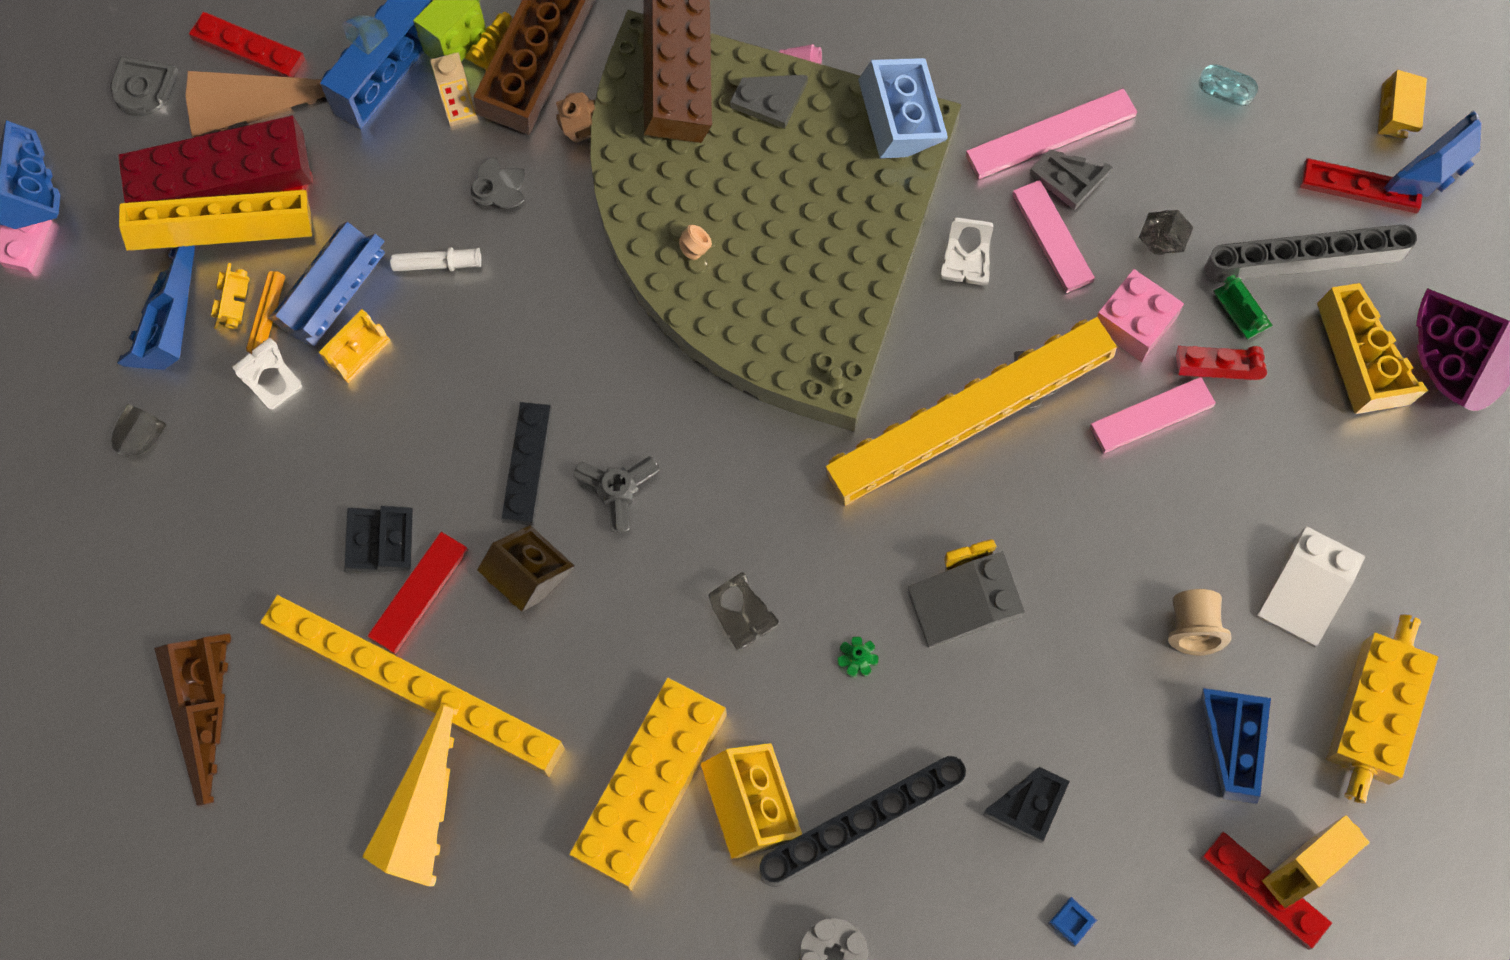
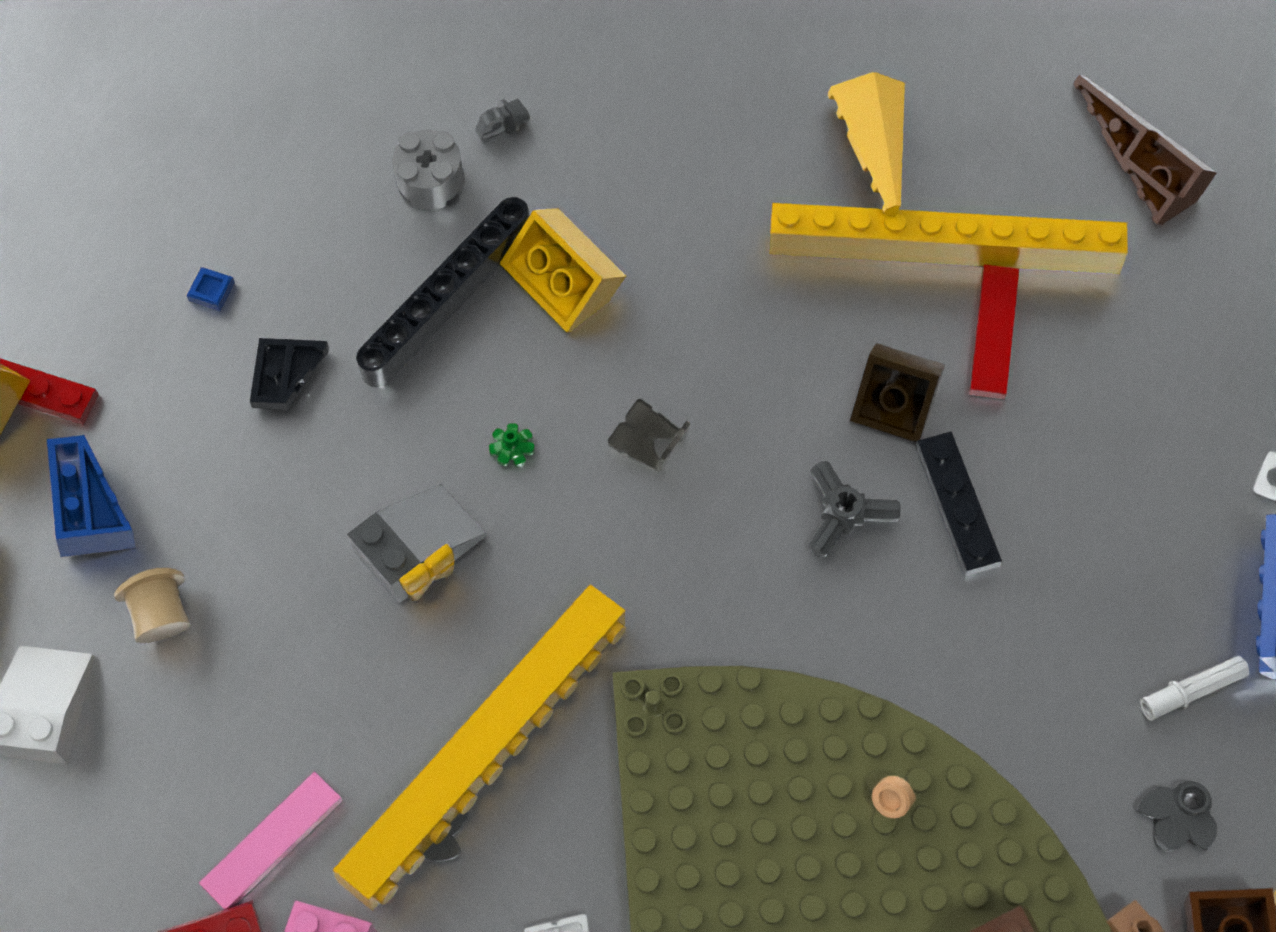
camera: 160 degrees right, 5 degrees down
yellow hinge [319,309,391,383] -> none
black slope [344,506,413,572] -> none
yellow brick [569,678,727,891] -> none

